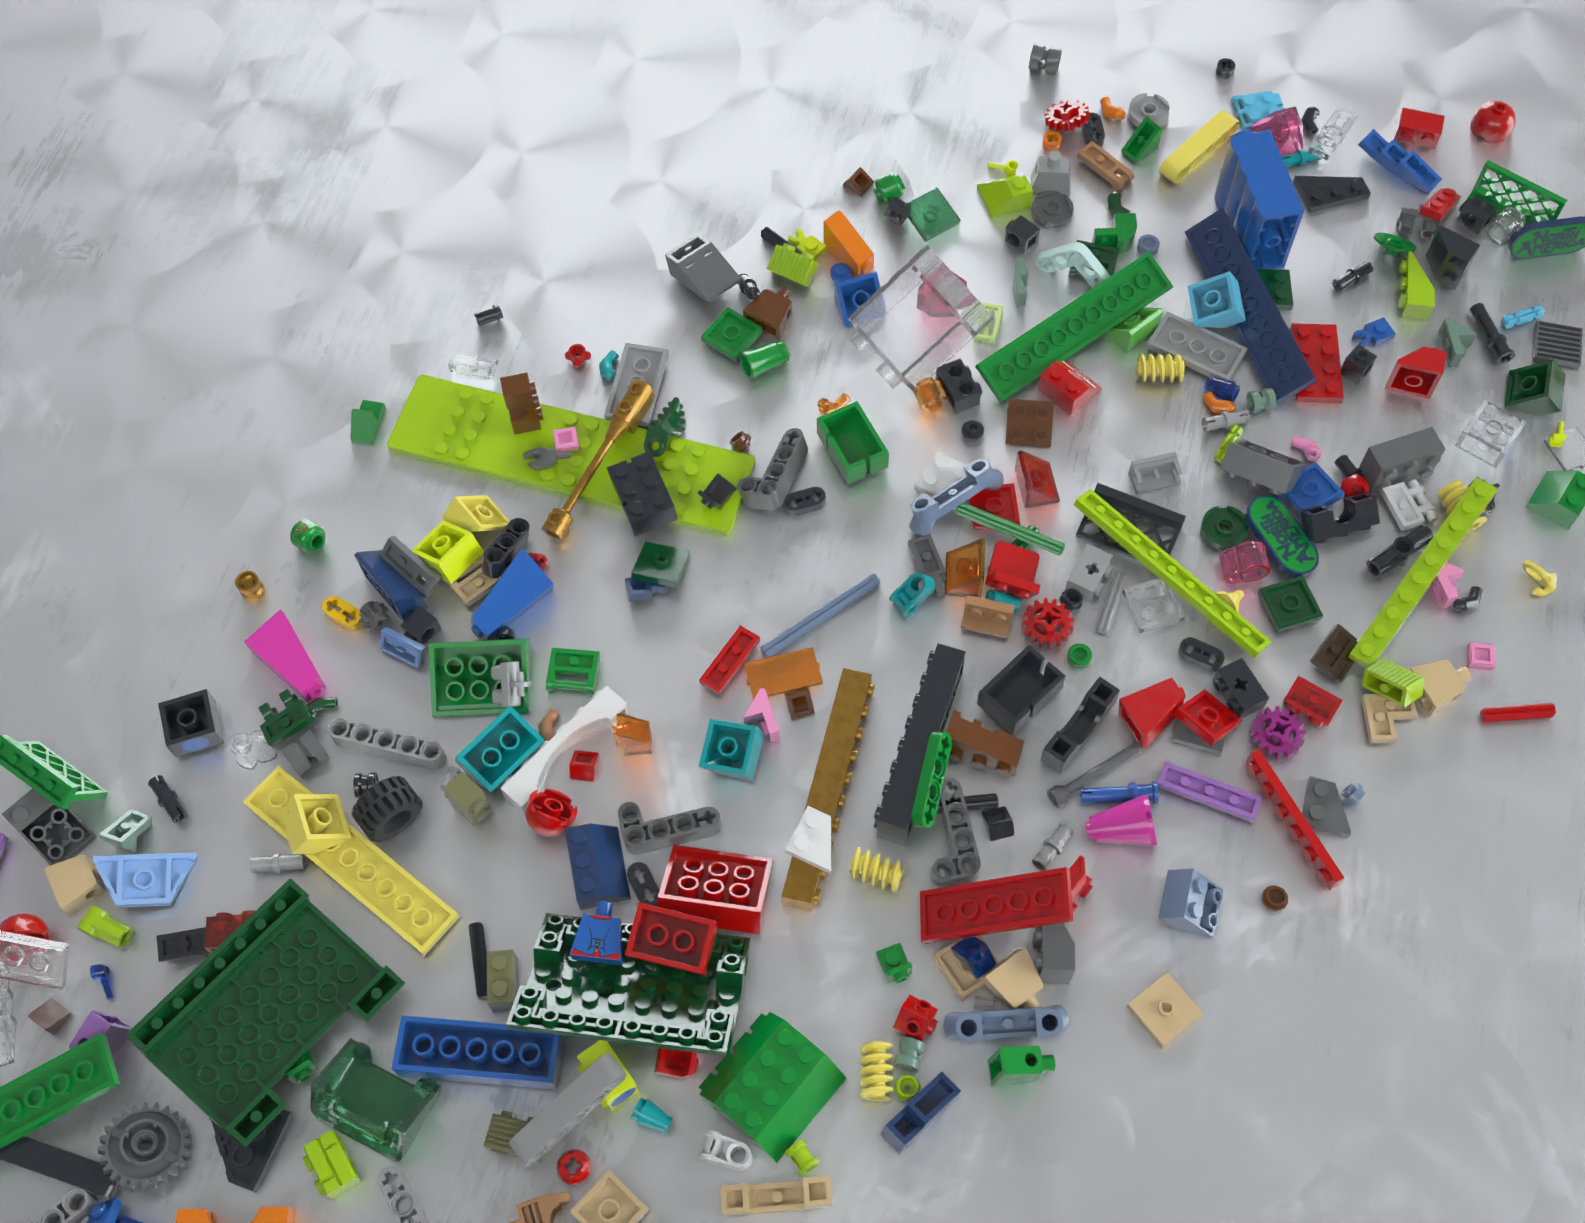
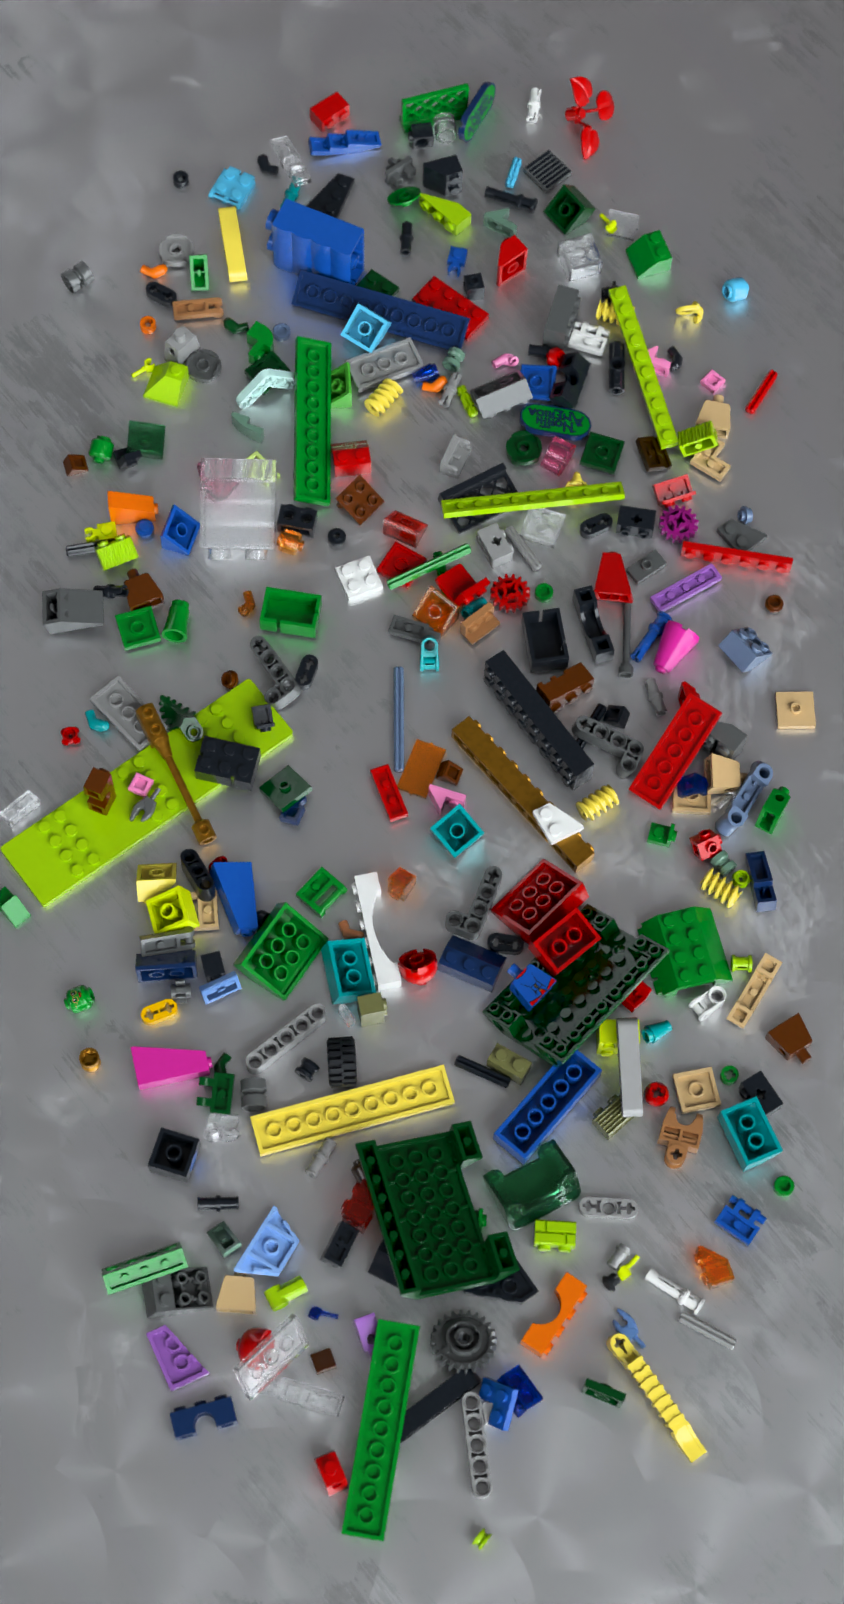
camera: 60 degrees left, 5 degrees up
light yellow slope [286,794,351,854] -> none
light grey hips [491,661,531,707] -> none
red slope [569,750,599,782] -> none
sand blue plate [909,459,1004,536] -> none
green beam [912,732,952,828] -> none
black brick [1005,215,1040,254] -> none
red gear [1044,99,1090,132] -> none
black plate [1059,589,1083,611] -> none
red tile [1173,689,1243,746] -> none
clear pink slope [1249,106,1303,155] -> none
red plate [1419,188,1461,222] -> none
red cylinder [1470,100,1516,143] -> none

